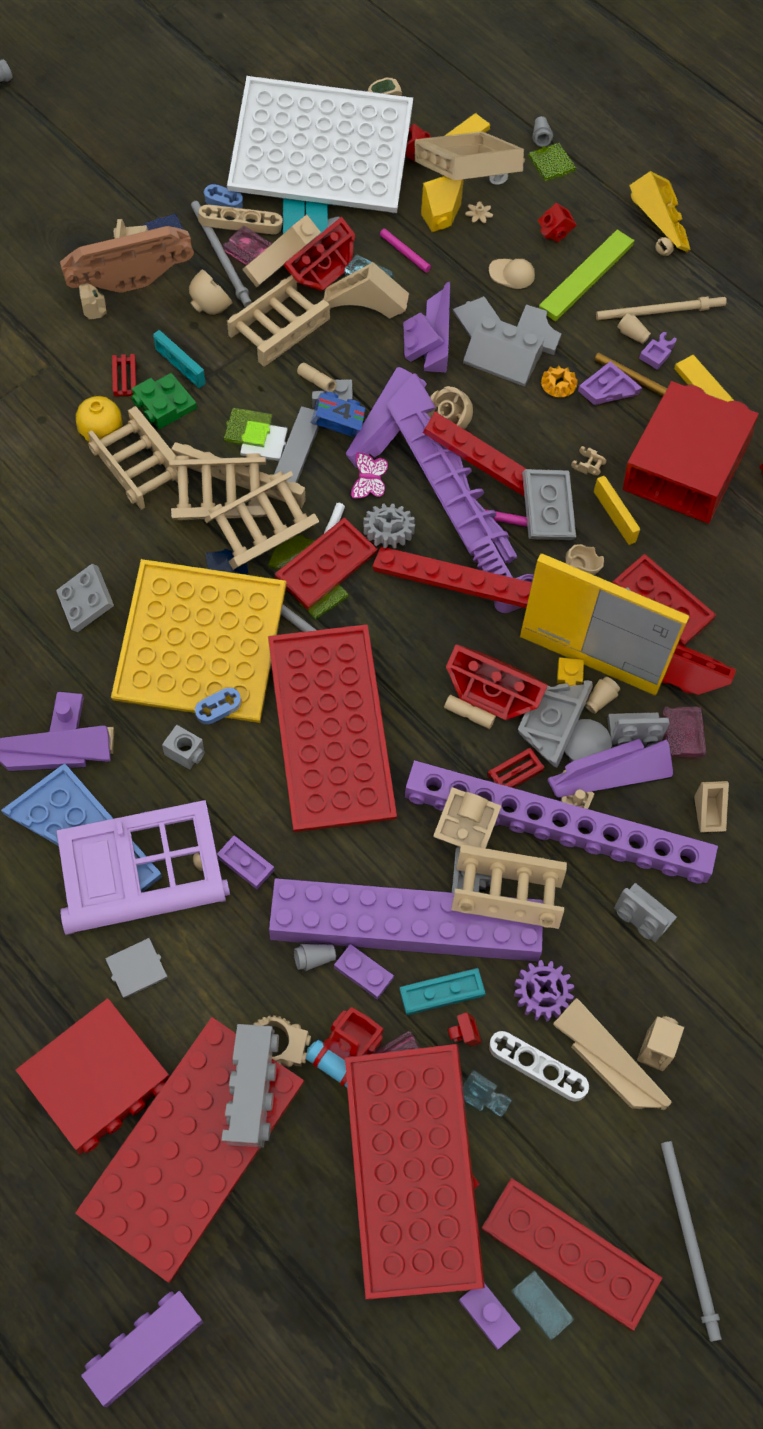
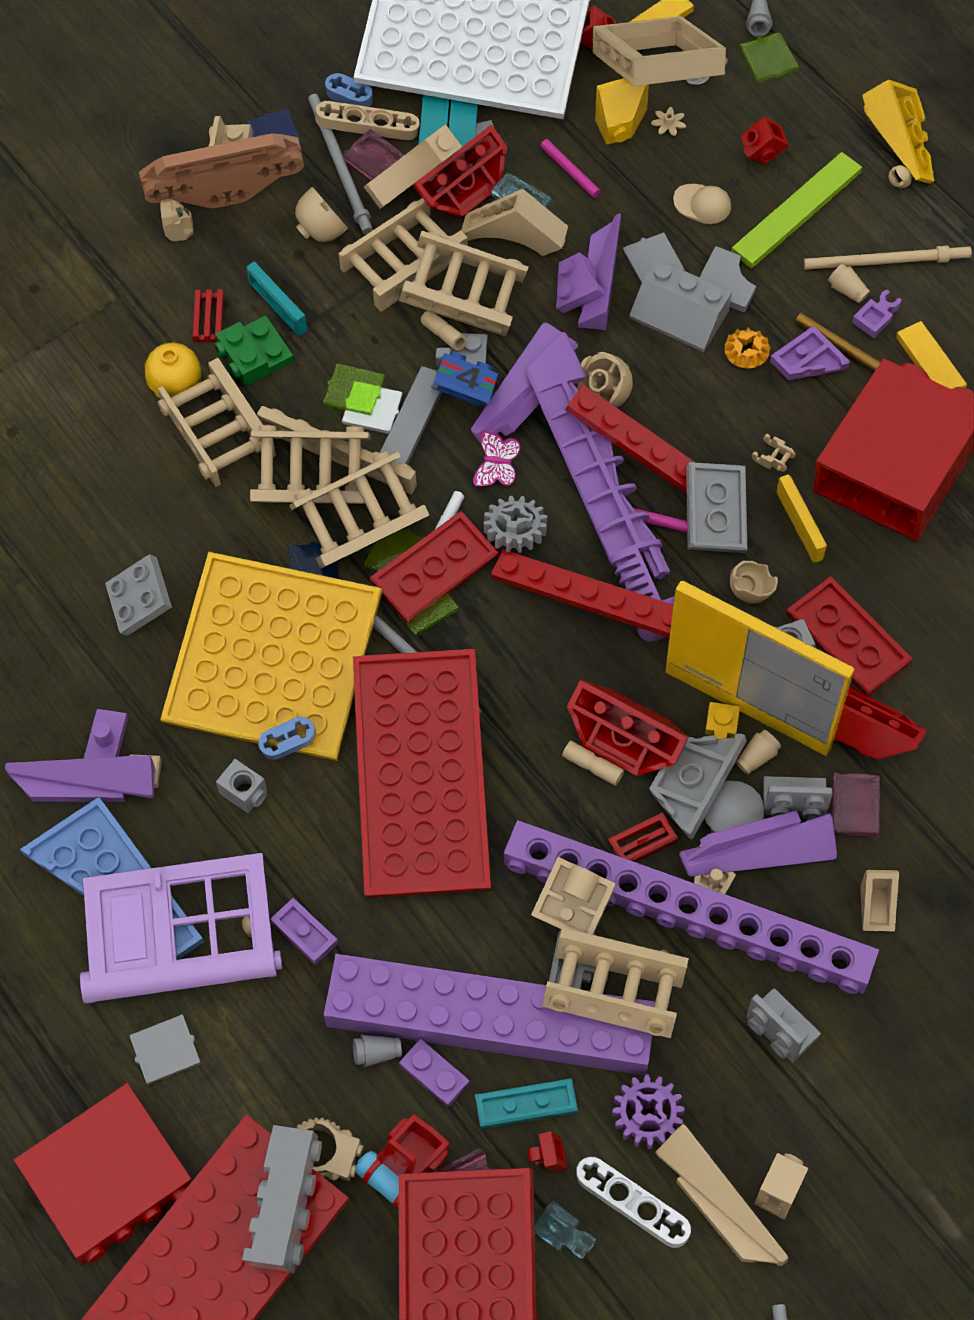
camera: 10 degrees right, 0 degrees up
none -> tan fence [399,231,528,337]

